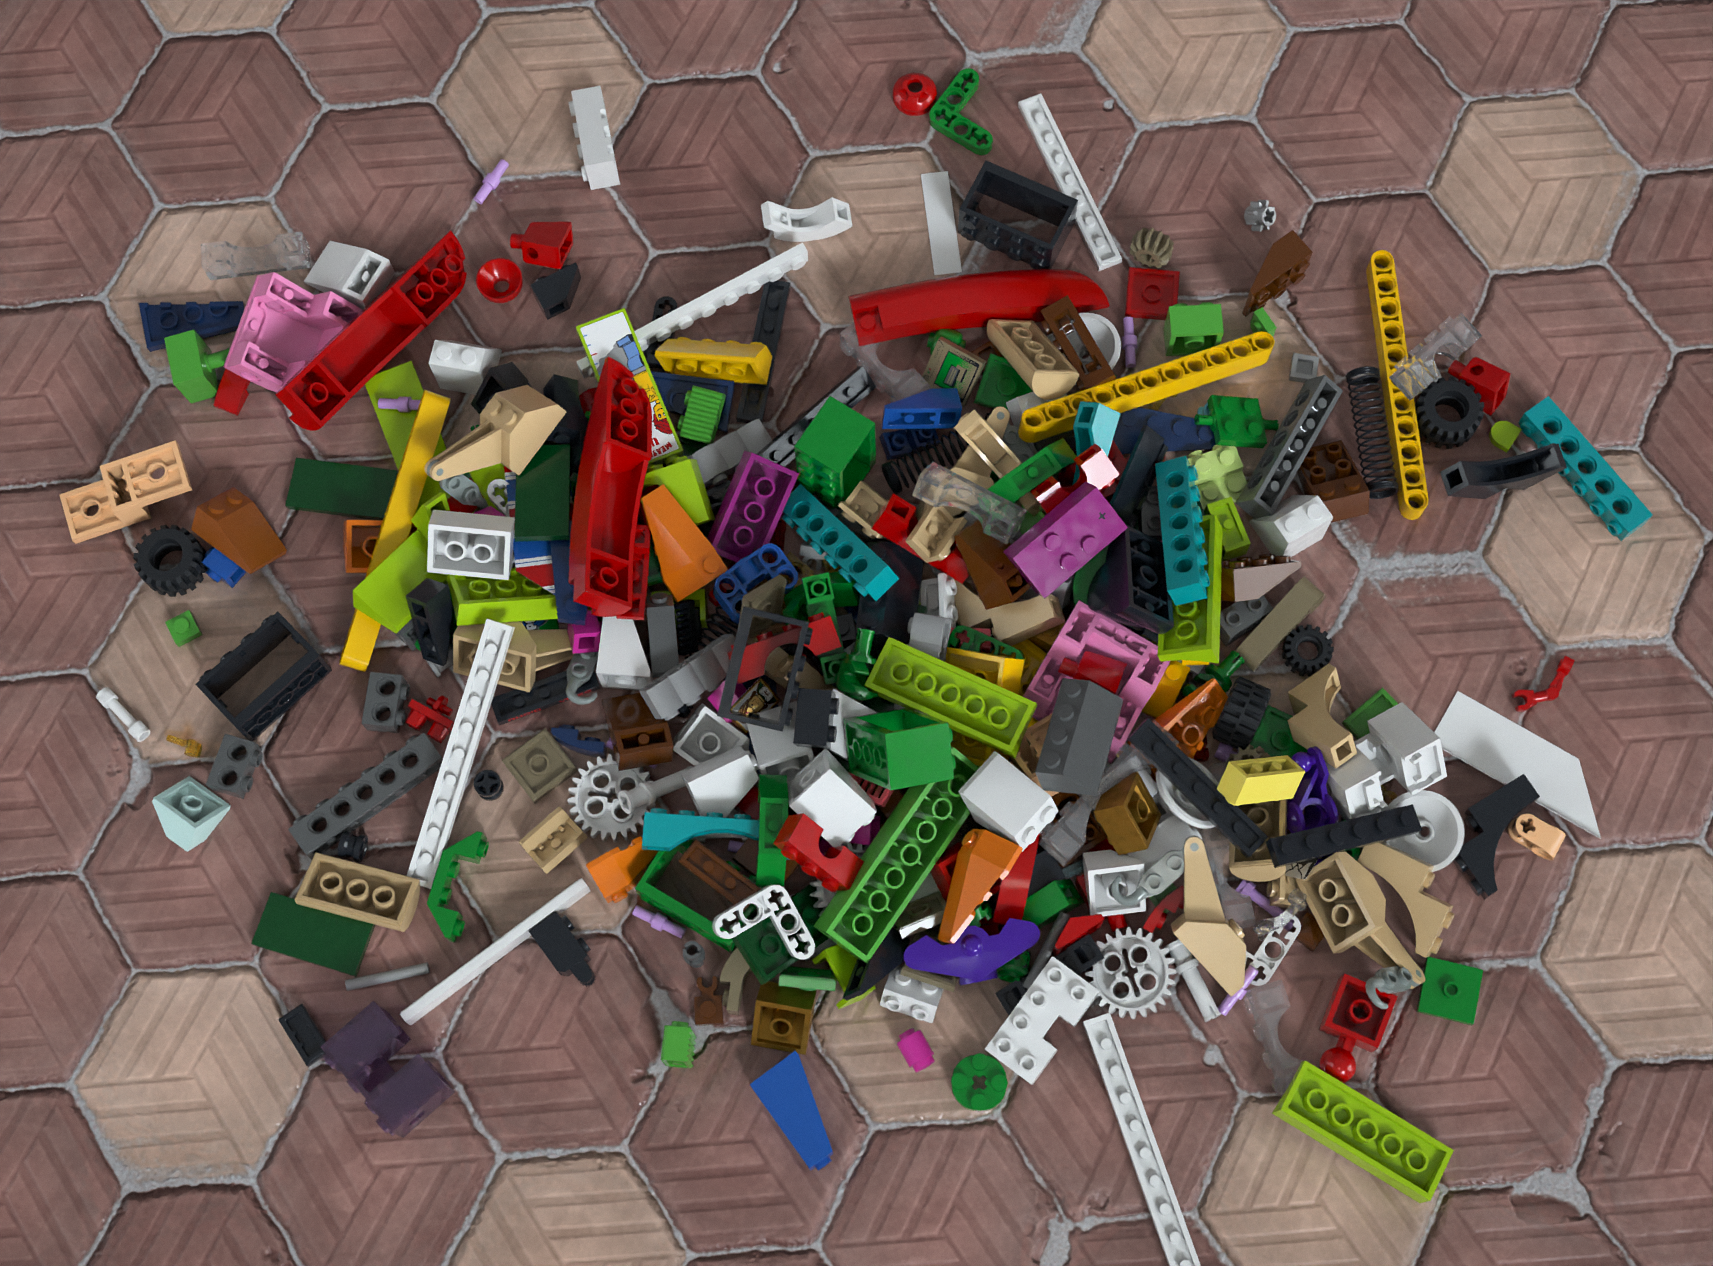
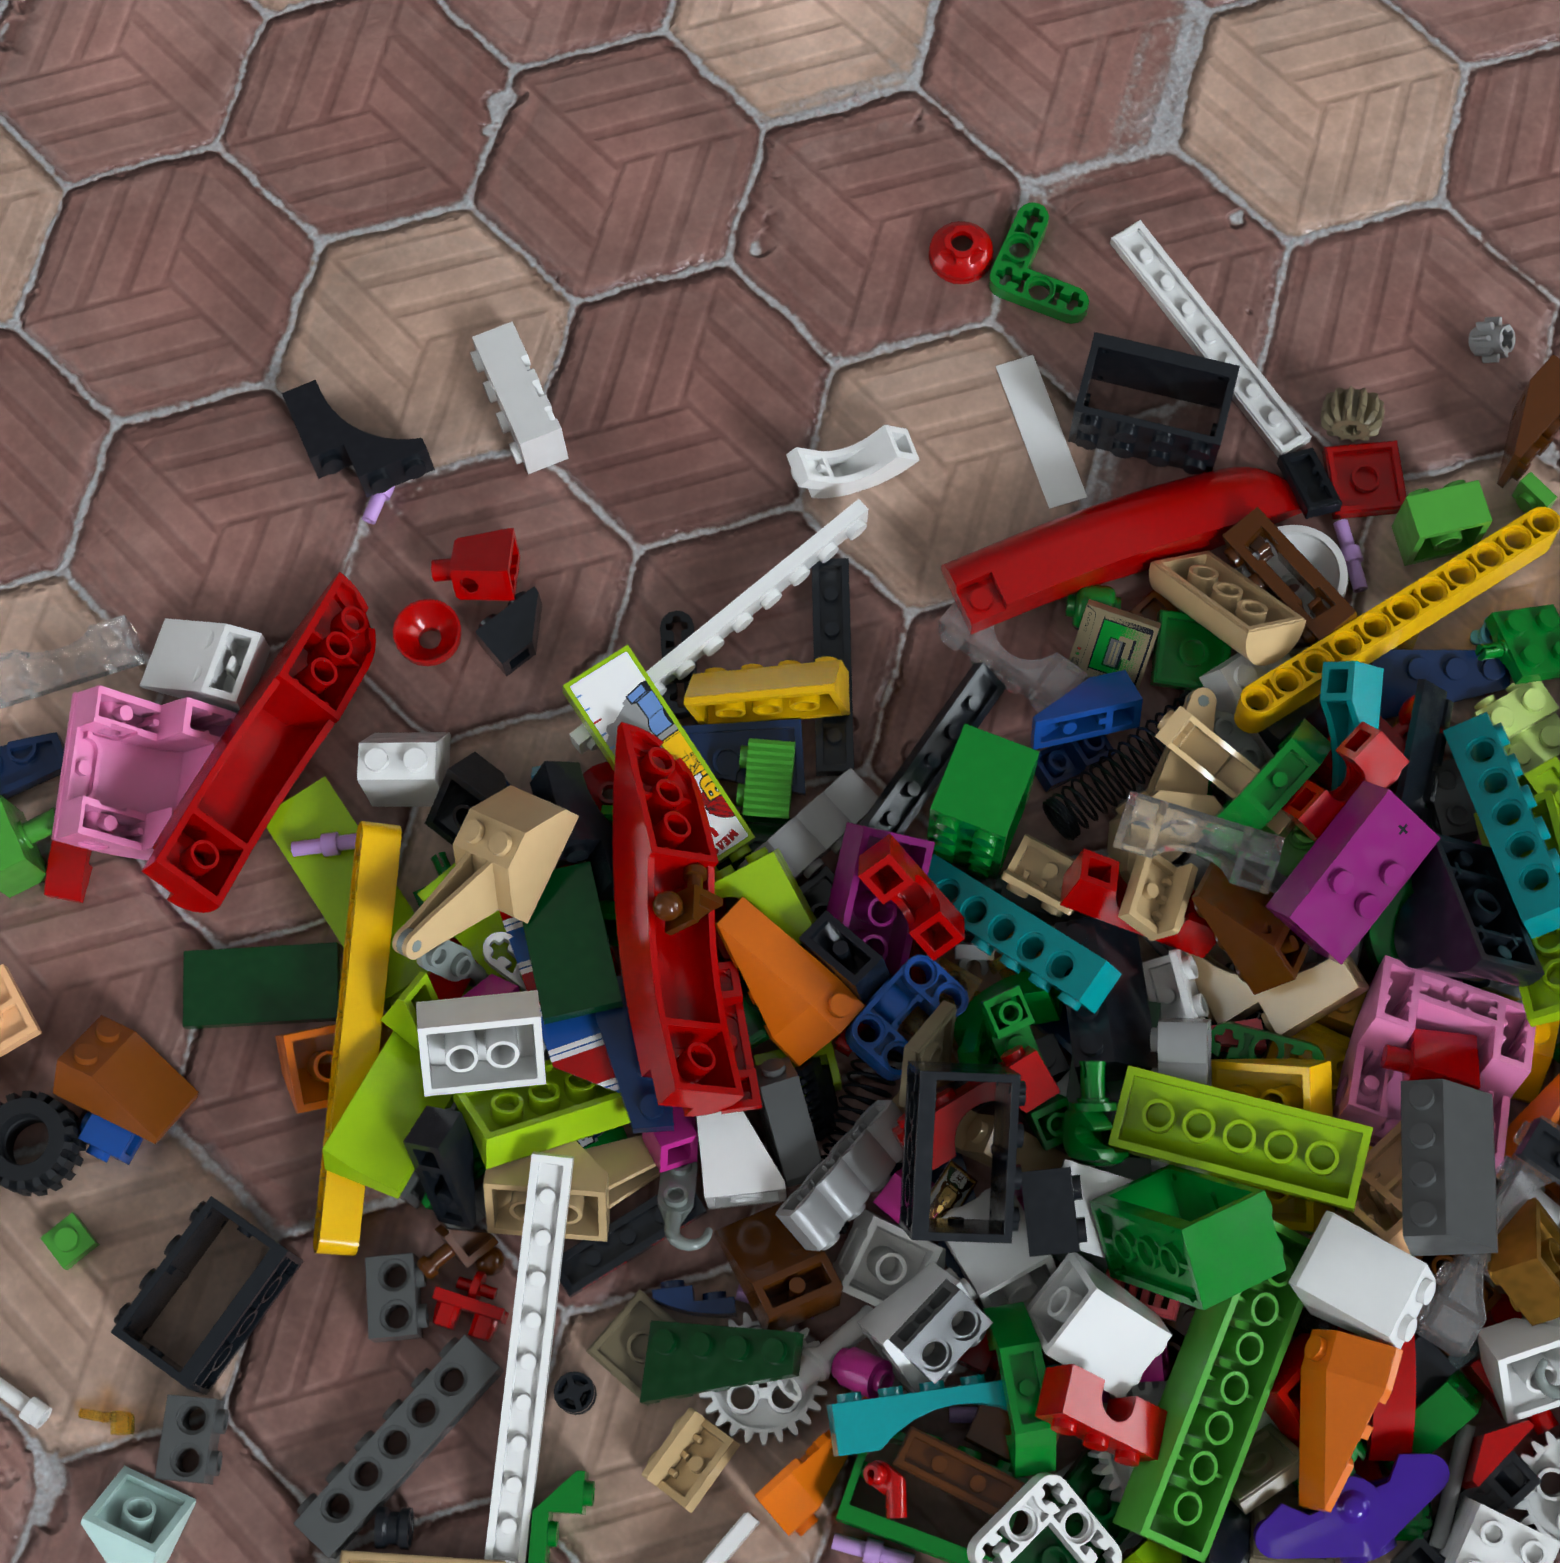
camera: 10 degrees left, 0 degrees up
none -> black arch [282,379,435,497]
none -> reddish brown piece [417,1224,505,1279]
none -> dark green wing [640,1320,804,1405]
none -> reddish brown piece [653,863,723,935]
none -> black slope [799,910,891,1004]
none -> dark pink brick [831,1347,894,1399]
none -> red arch [858,834,965,961]
none -> red arm [863,1460,907,1519]
none -> dark grey brick [889,1279,993,1384]
none -> black plate [1277,447,1342,519]

